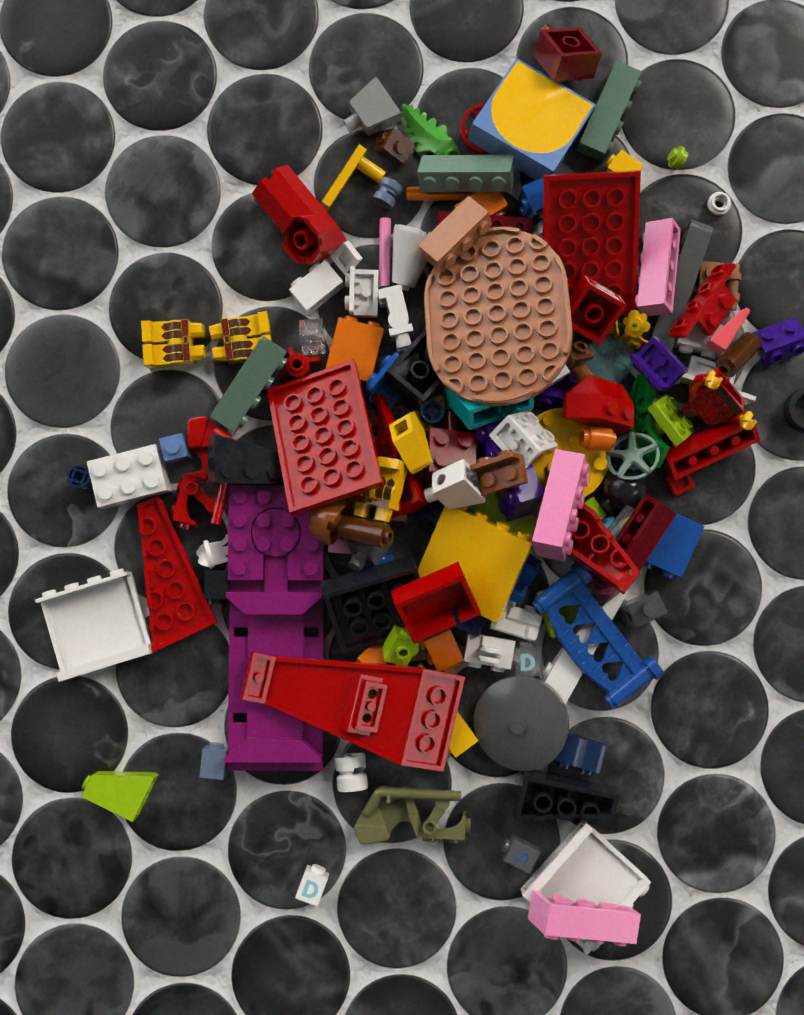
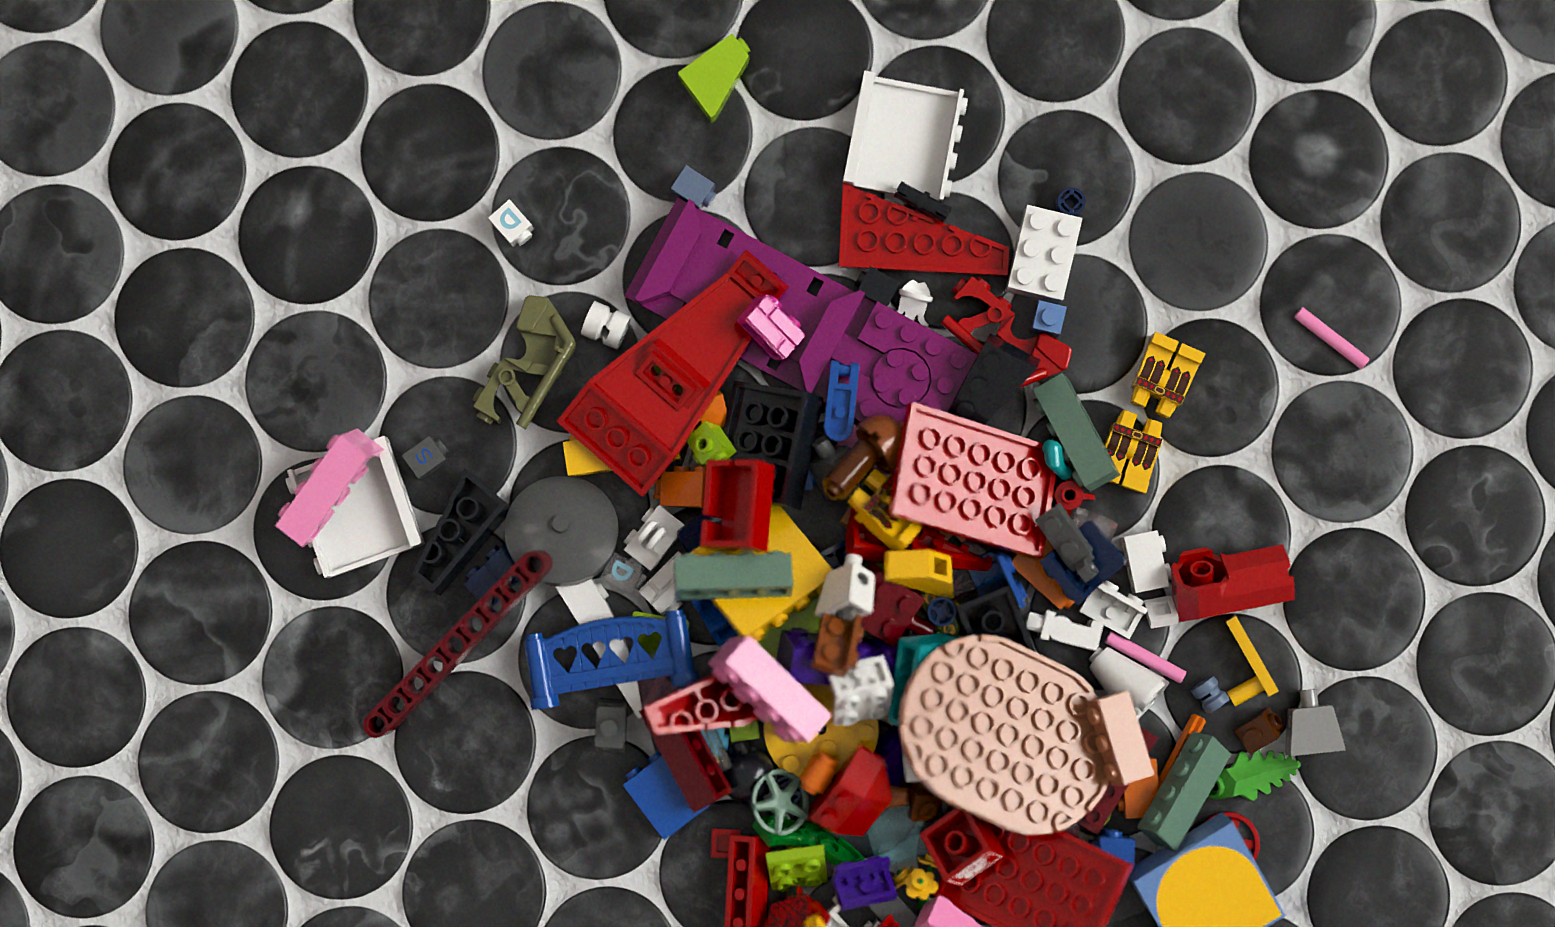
camera: 115 degrees right, 0 degrees up
none -> dark red beam [363,550,552,738]
none -> sand green brick [673,551,793,600]
none -> brick [736,295,805,360]
none -> blue plate [824,360,860,442]
none -> black pin [894,181,952,223]
none -> dark grey hinge [1035,503,1099,582]
none -> dark blue bracket [1040,520,1126,605]
none -> teal arm [1042,440,1072,480]
none -> bright pink piece [1294,307,1370,369]

